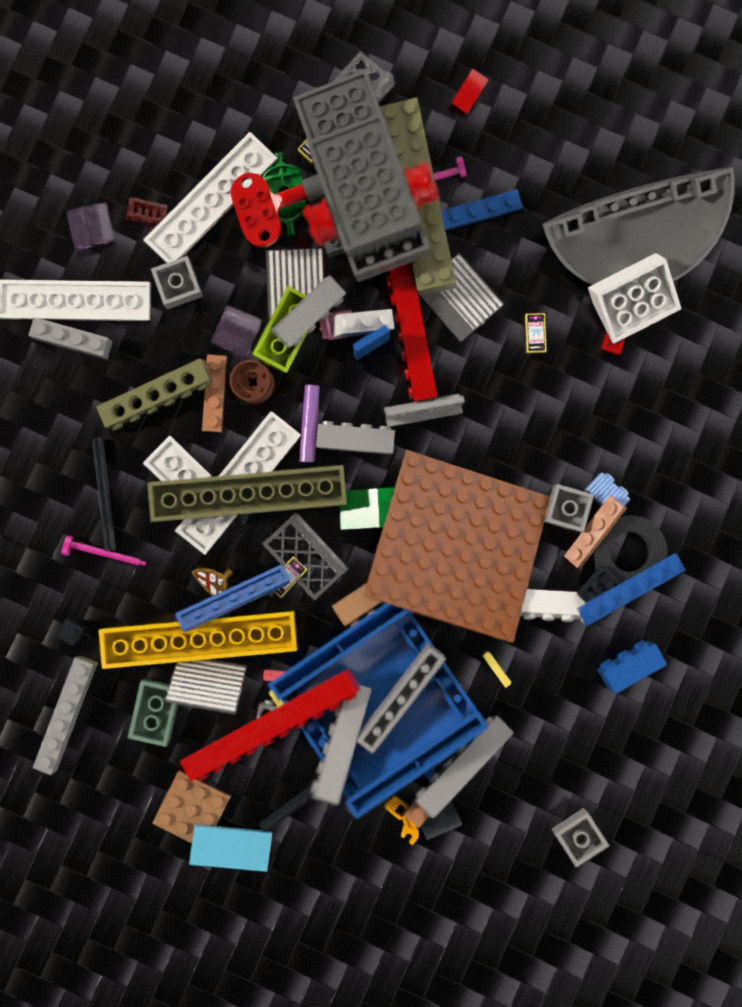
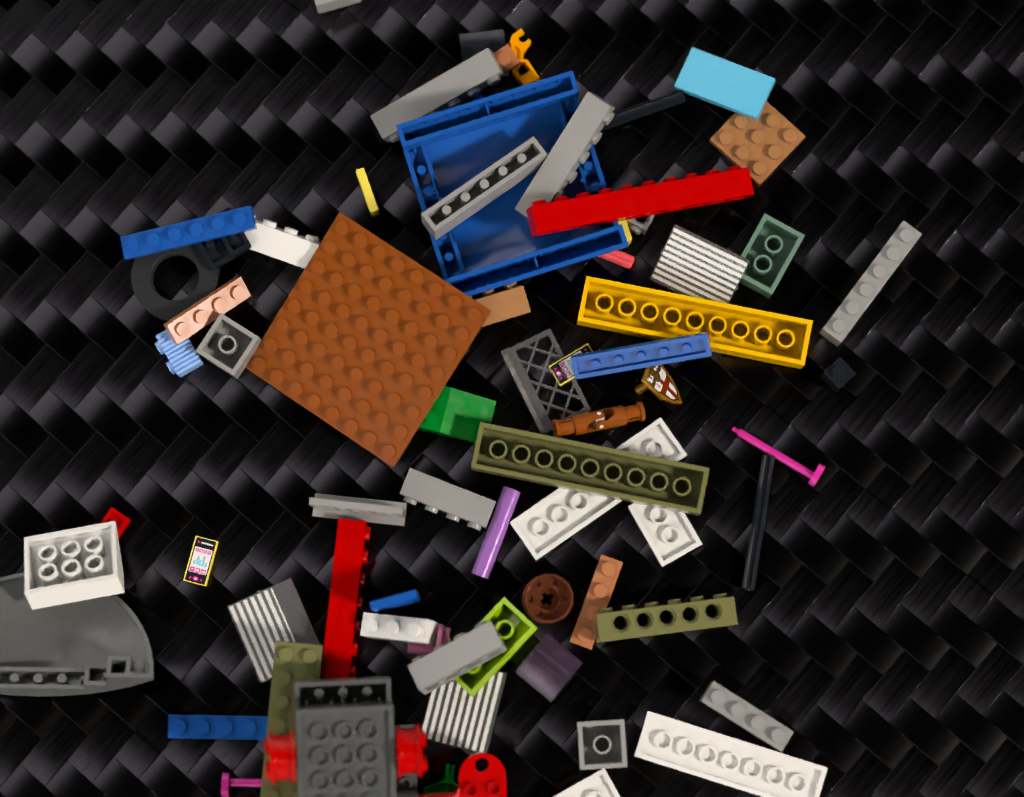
camera: 160 degrees left, 5 degrees down
blue brick [597,640,667,694] -> none
none -> dark orange piece [552,402,646,438]

